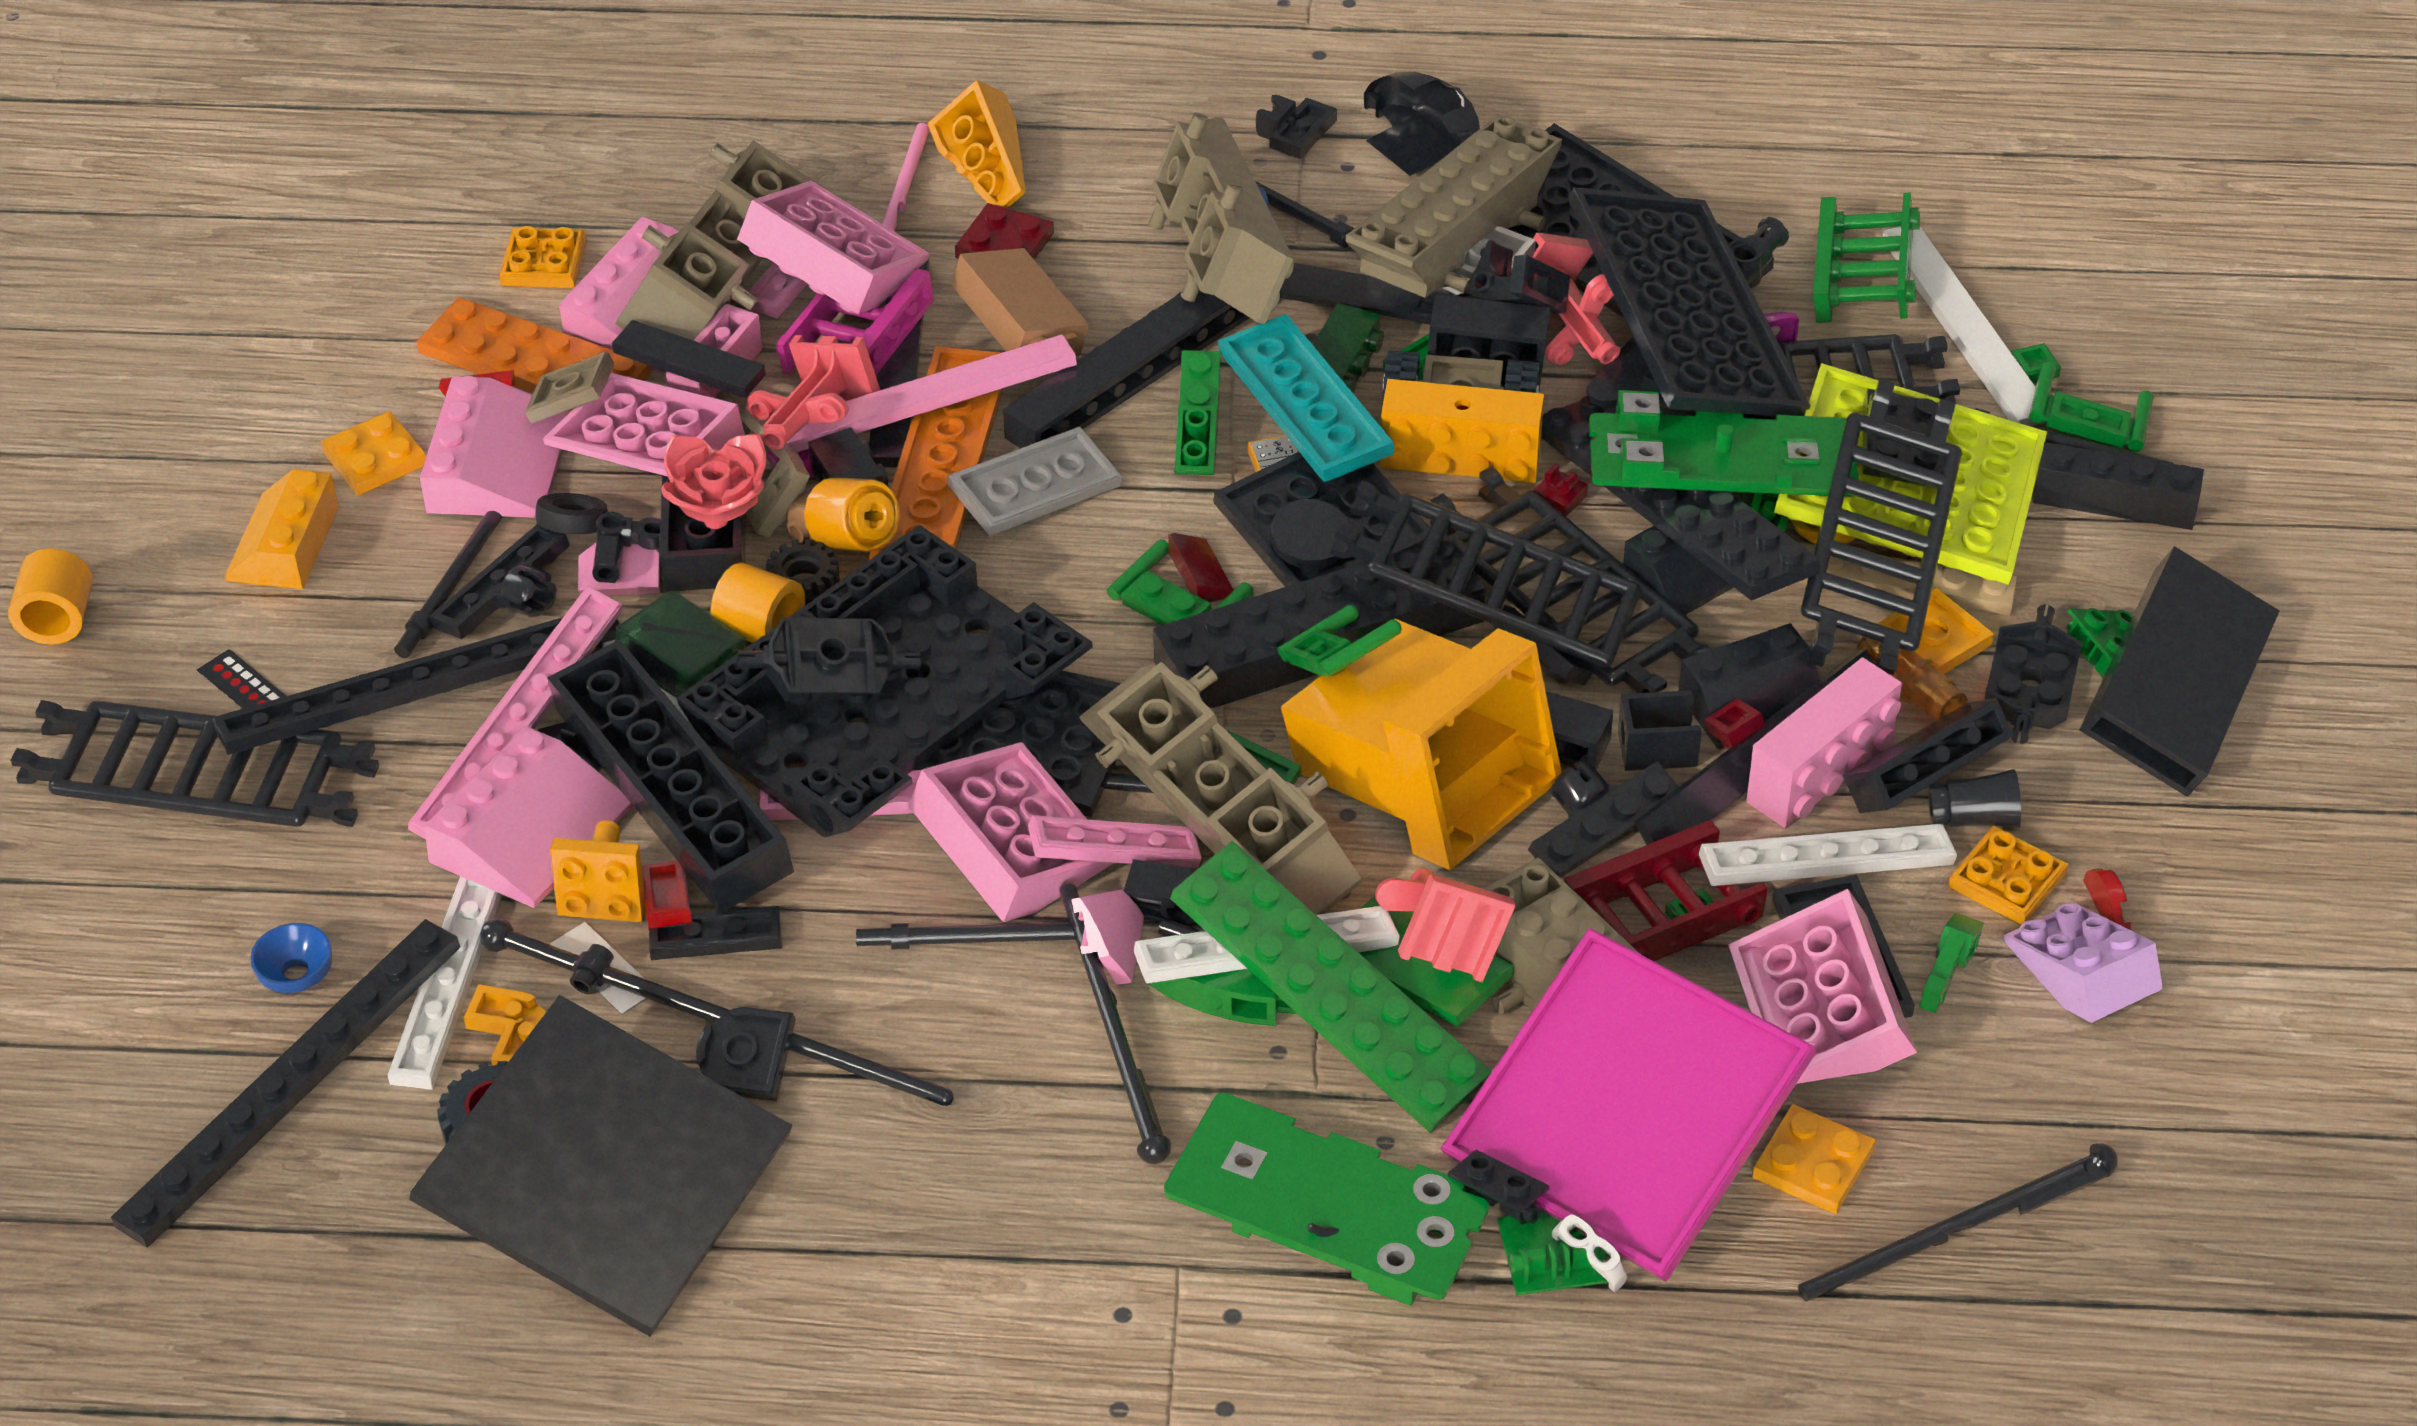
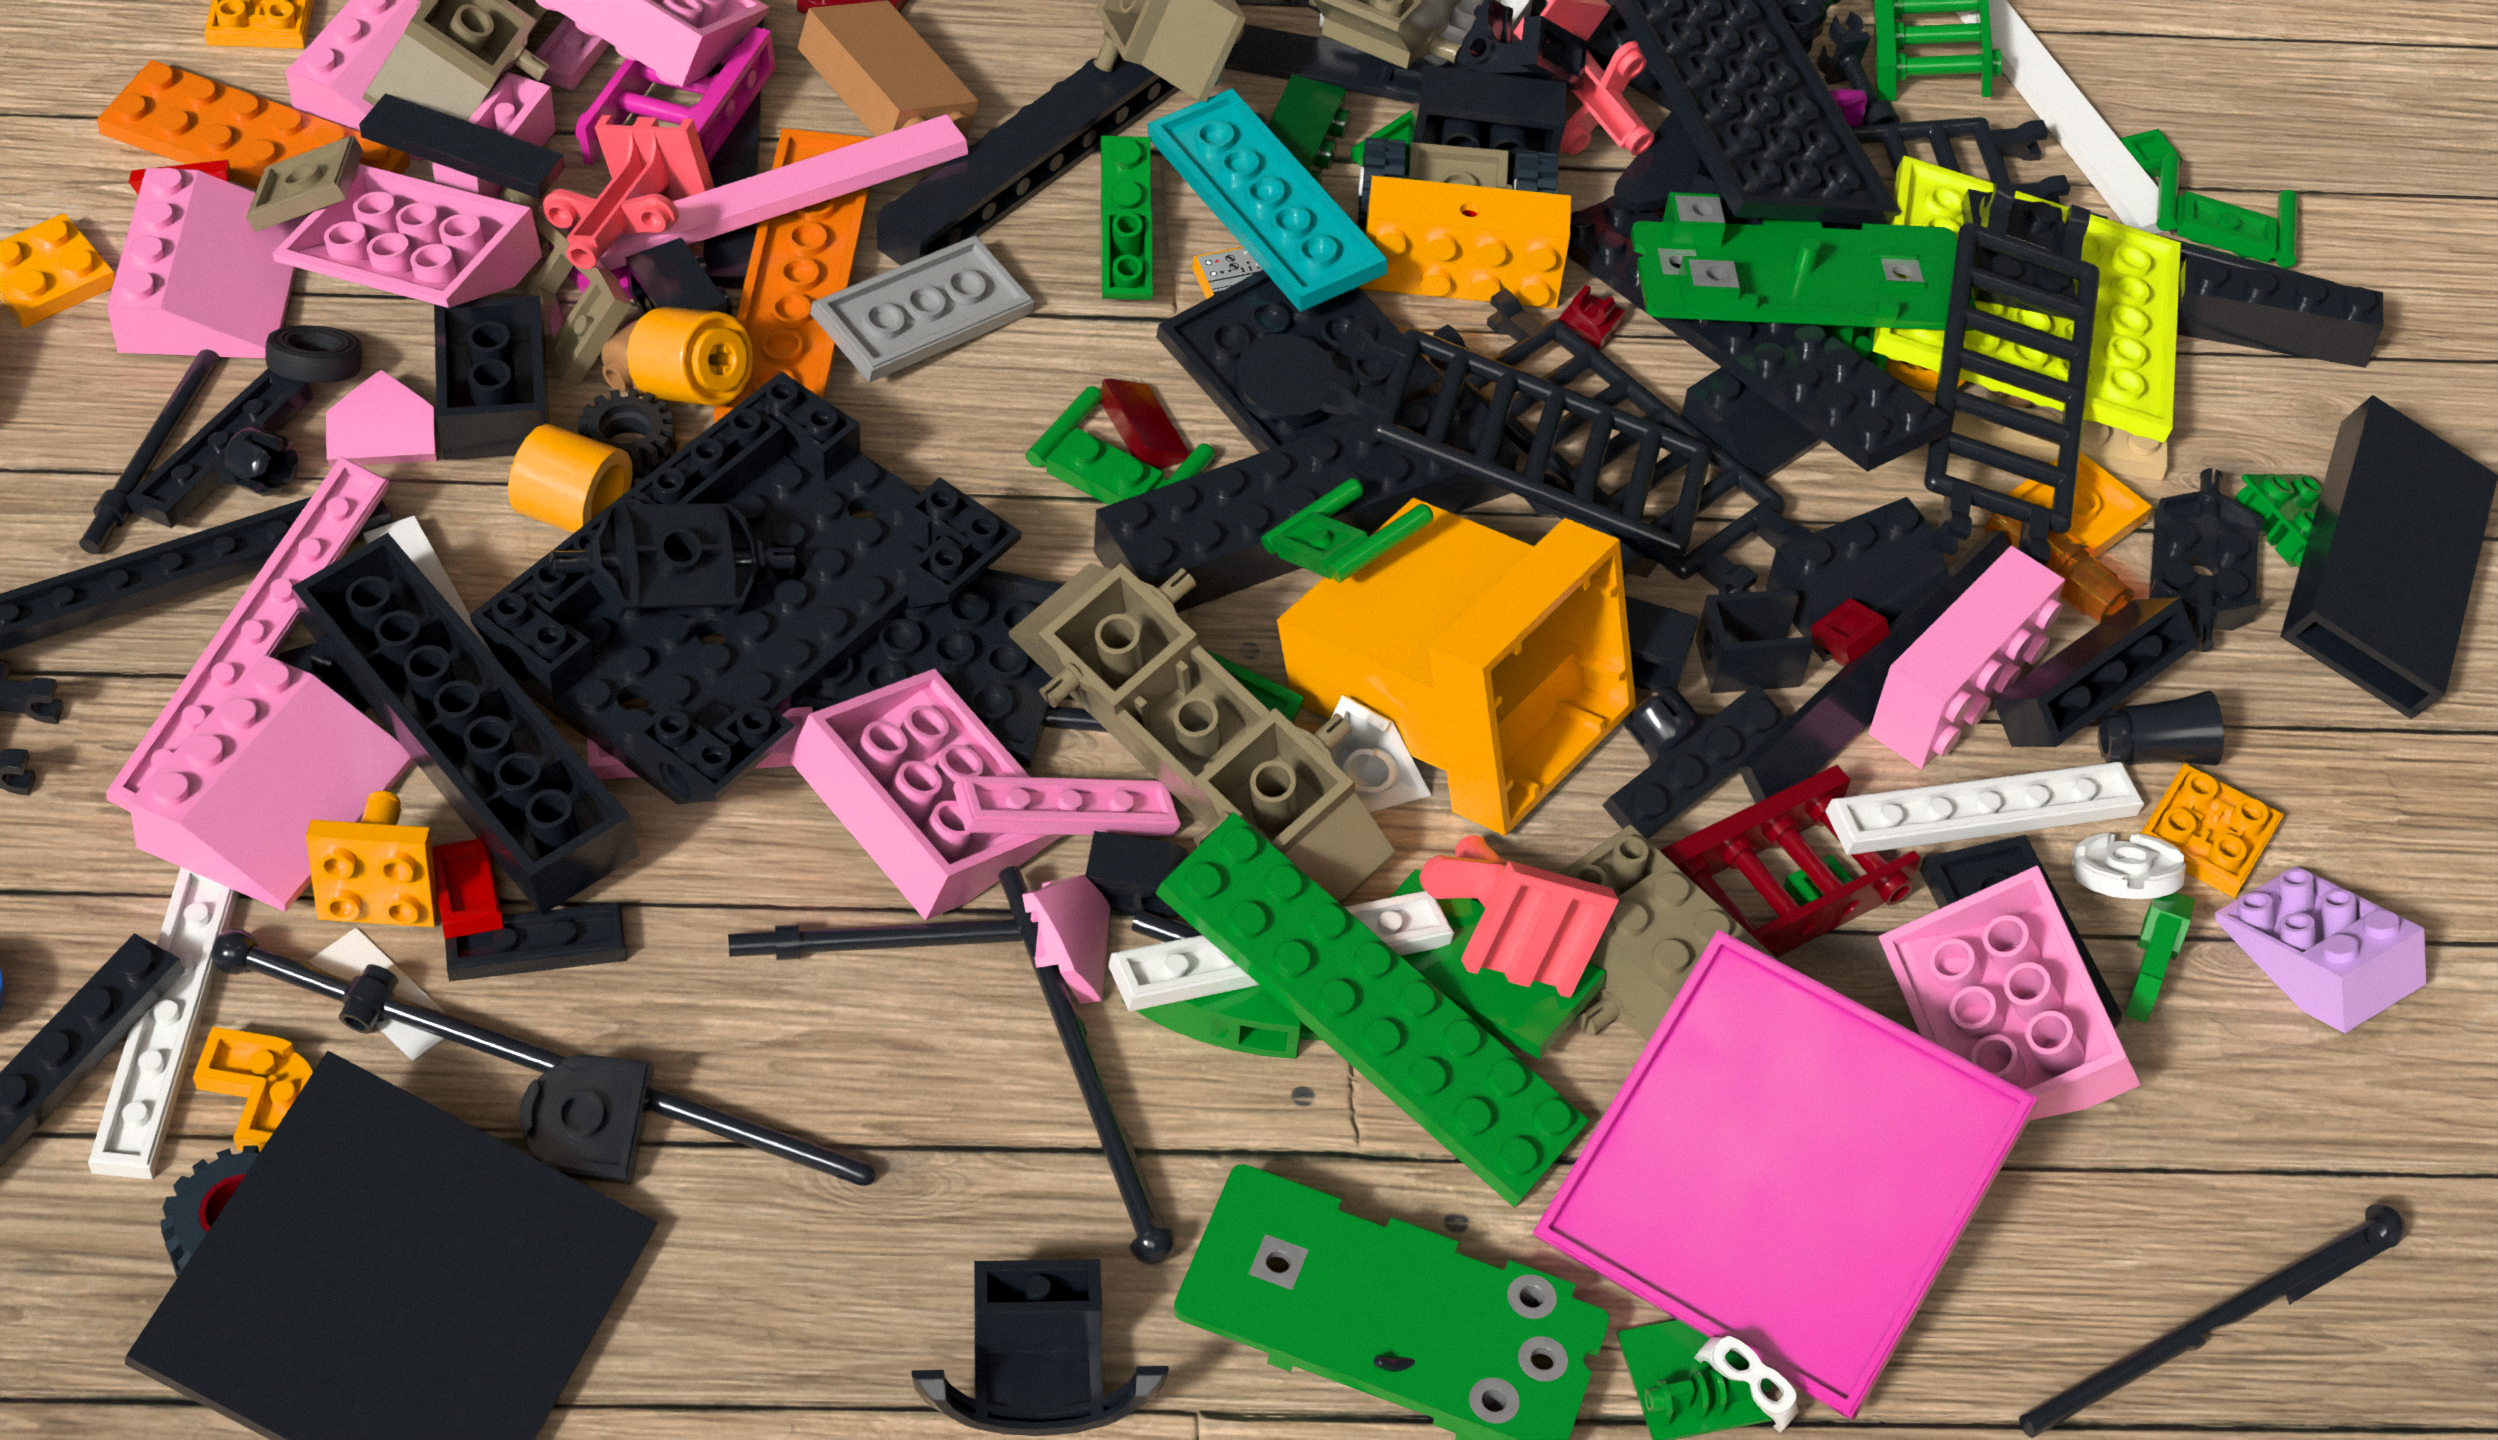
camera: 10 degrees left, 5 degrees up
black bar [592,512,661,583] -> none
clear green brick [615,590,746,699] -> none
coral brick [661,433,767,529] -> none
black hinge [1448,1149,1550,1224] -> none
light orange plate [1752,1104,1876,1214] -> none
red tile [2083,868,2131,930] -> none
none -> black piece [912,1259,1169,1436]
none -> white slope [1329,695,1432,813]
none -> black bar [1817,11,1900,125]
none -> white tile [2071,833,2186,899]

